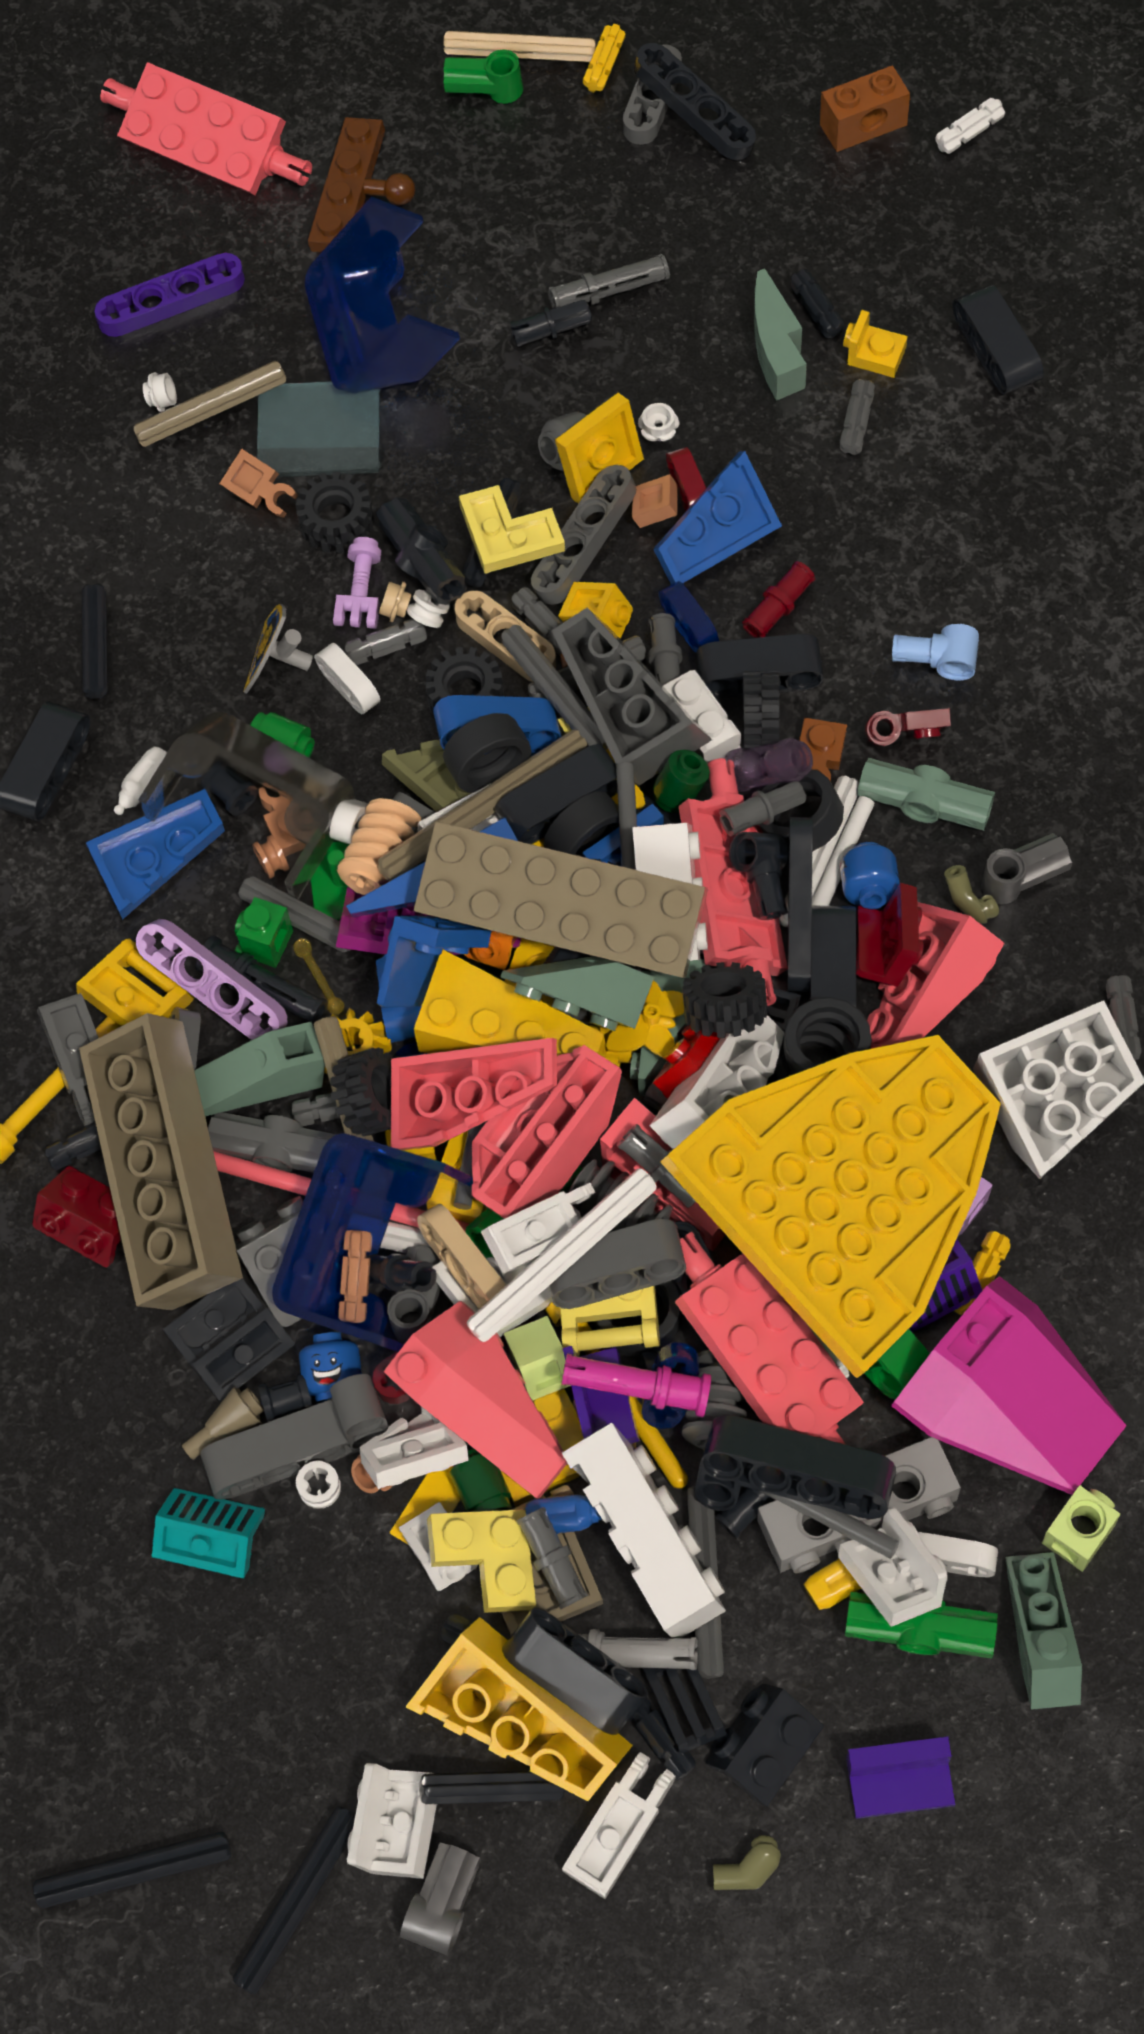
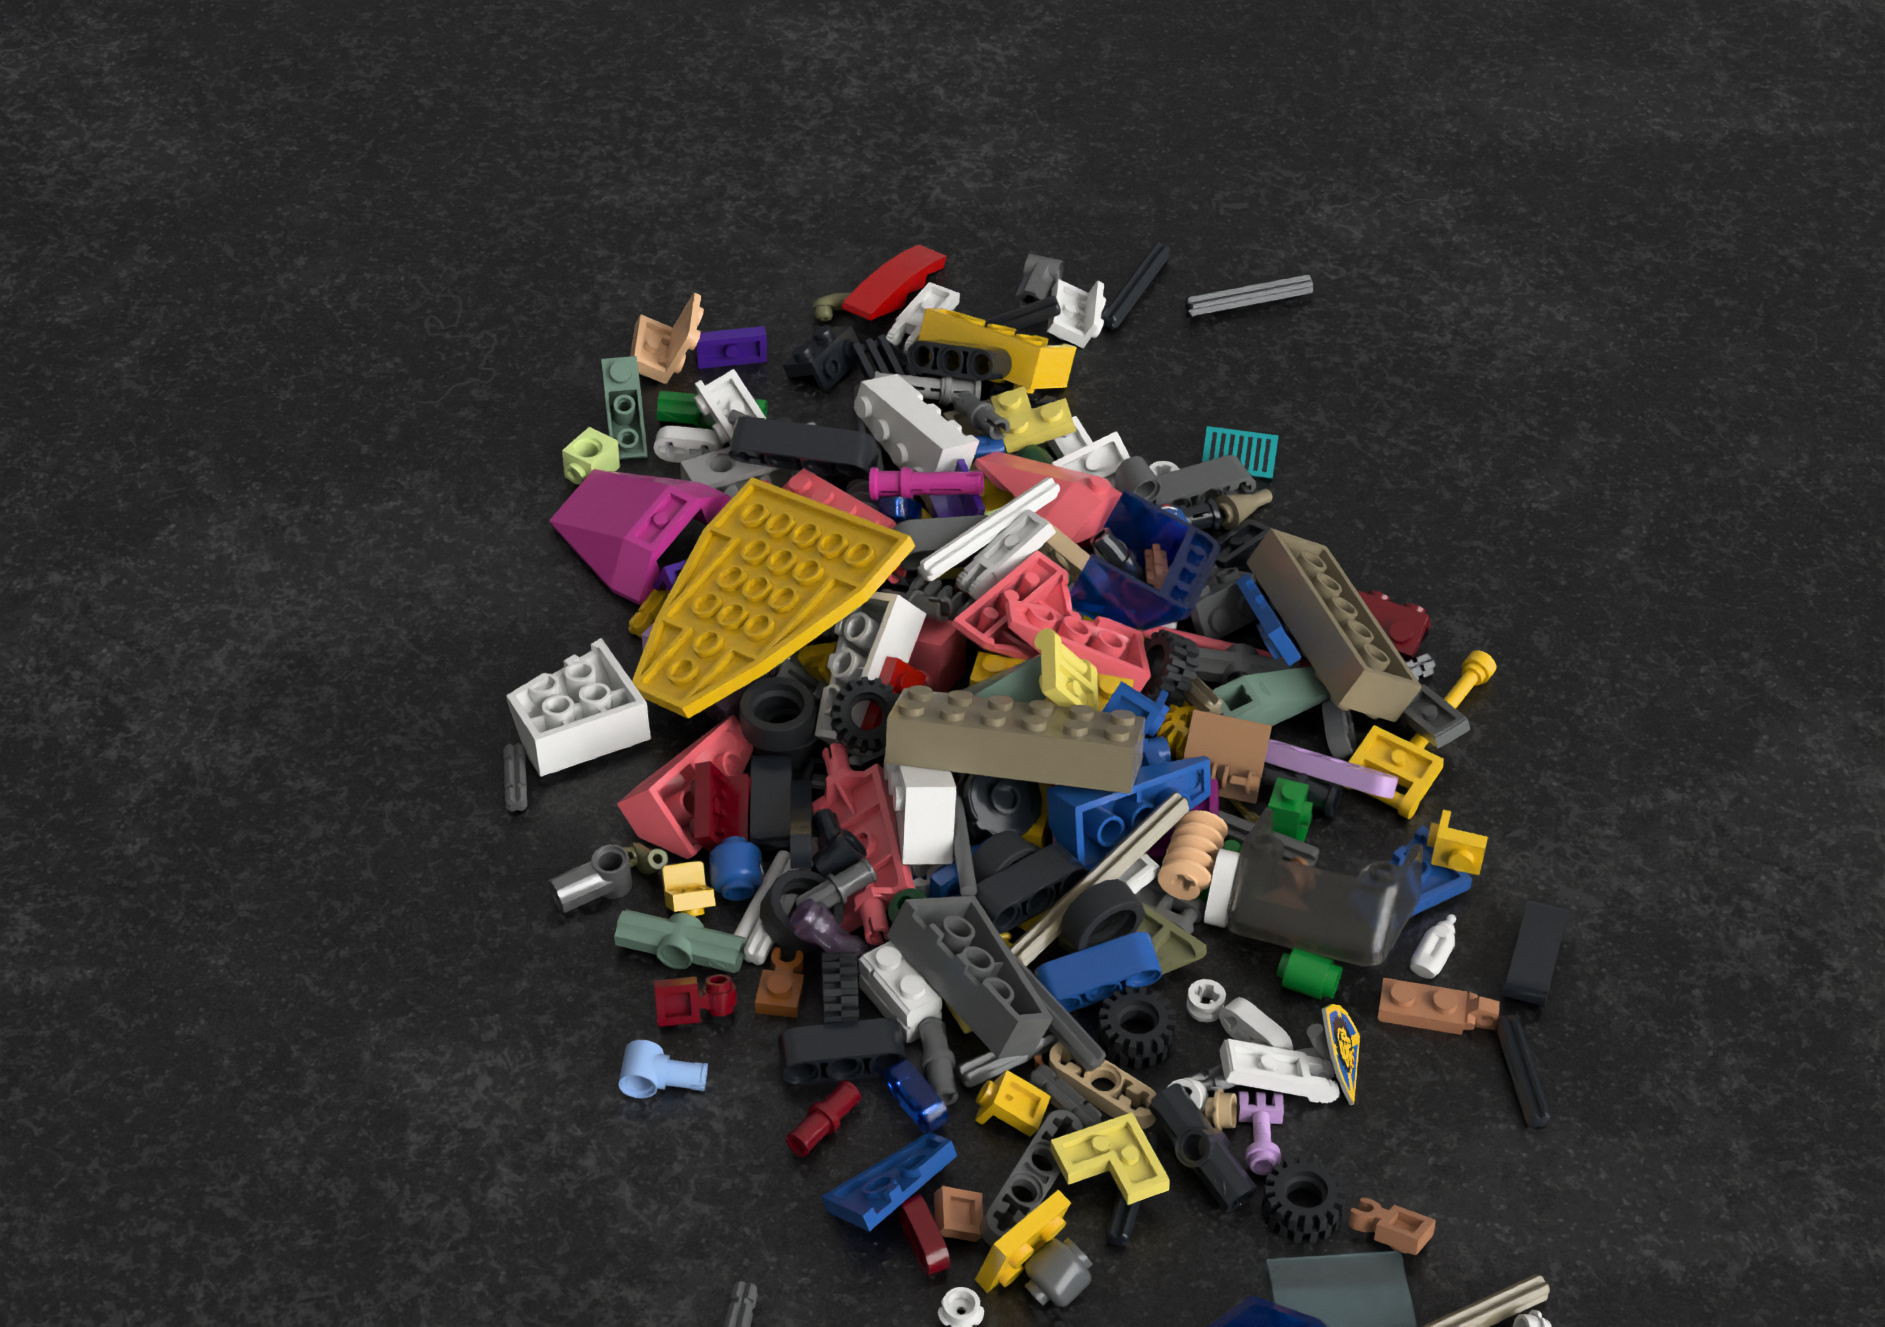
camera: 170 degrees right, 20 degrees down
none -> light nougat bracket [630,292,704,384]
none -> yellow bracket [661,861,715,916]
none -> red slope [842,244,947,320]
none -> light yellow plate [1034,628,1098,711]
none -> medium nougat hinge [1183,709,1272,804]
none -> white bush [1186,979,1226,1022]
none -> white hinge [1219,1039,1340,1104]
none -> blue wing [1235,573,1302,666]
none -> nougat hinge [1377,978,1500,1035]
none -> yellow bracket [1426,810,1488,875]

